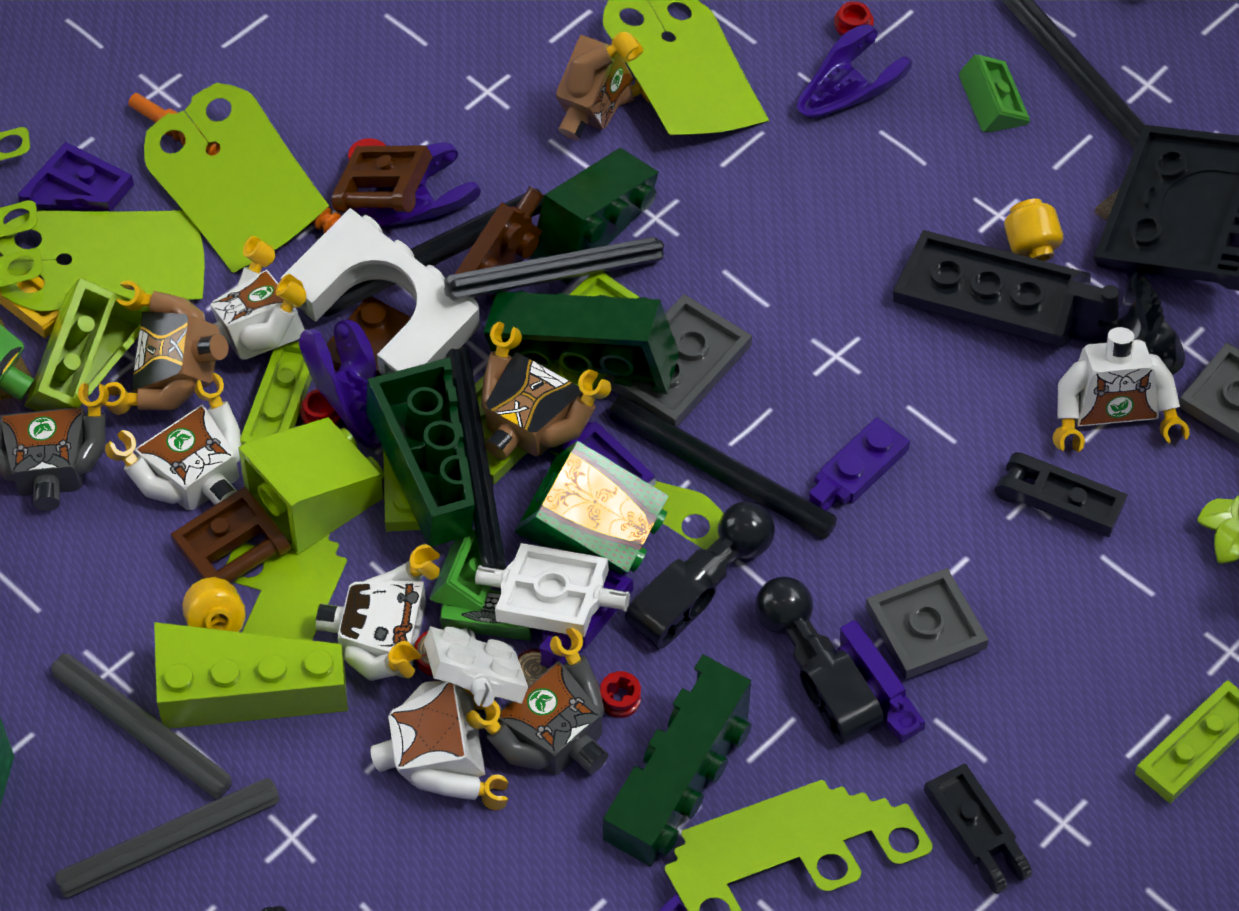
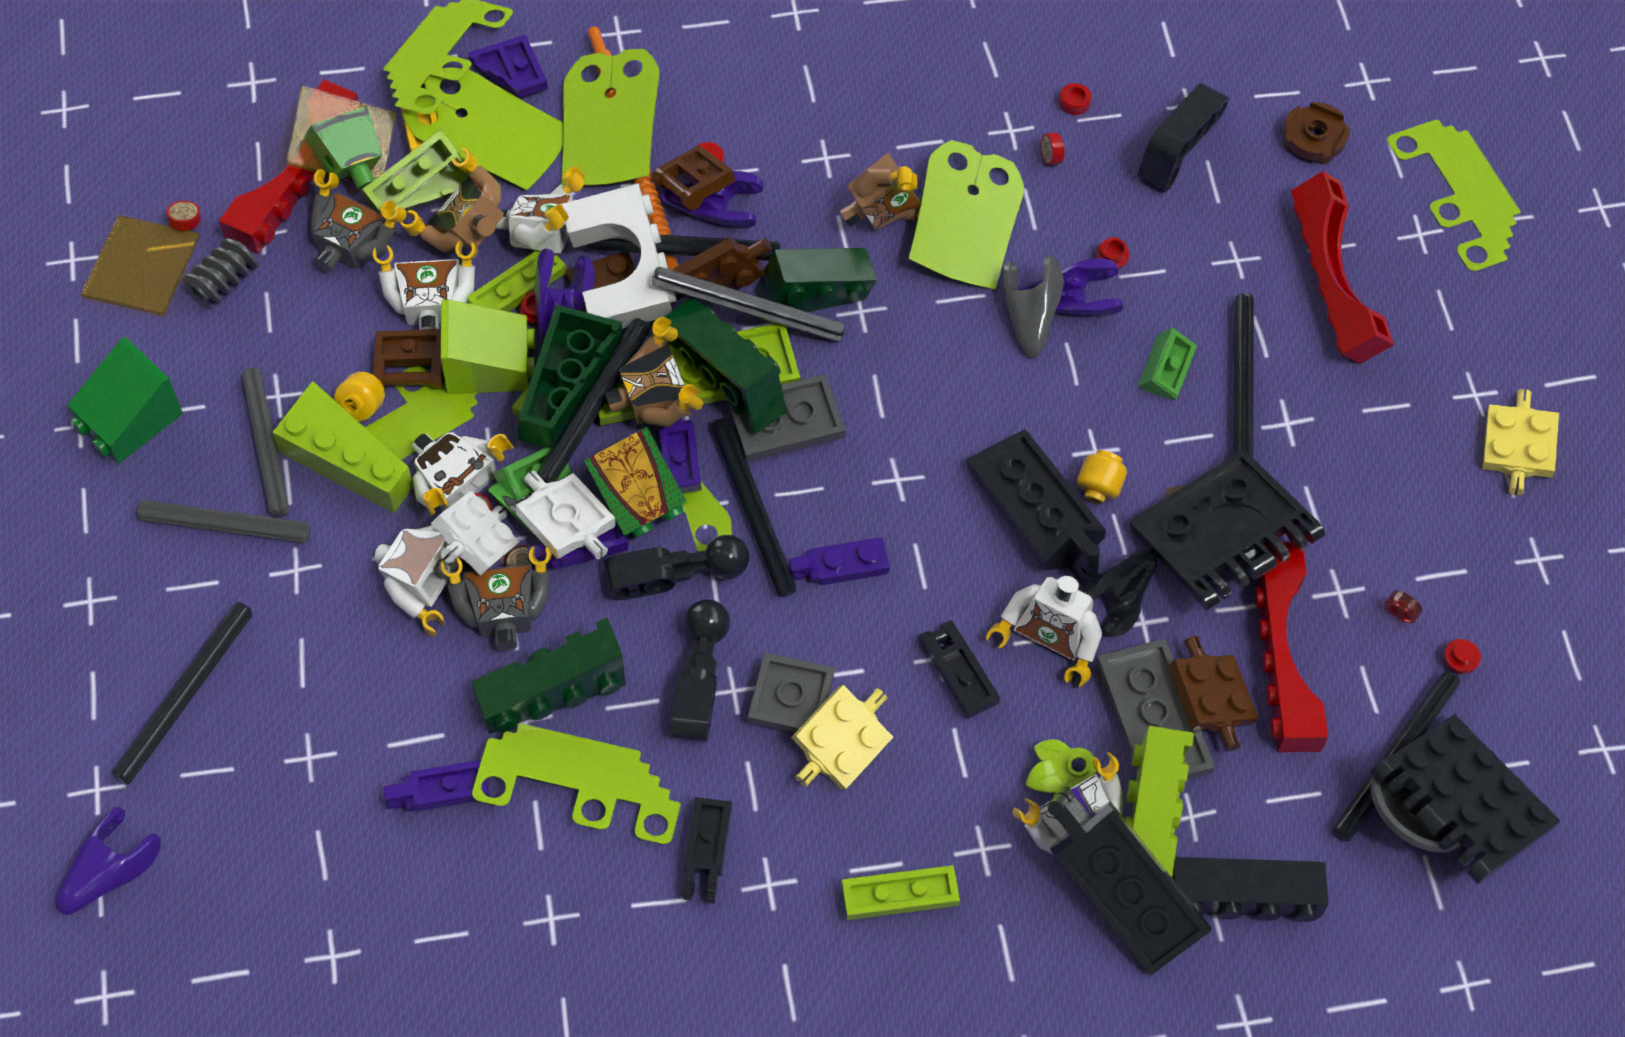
camera: 35 degrees right, 5 degrees up
red bush [600,671,641,718] -> none
dark purple hinge [837,620,925,743] -> none
none -> light yellow plate [791,685,893,790]
none -> dark grey animal [1004,255,1064,358]

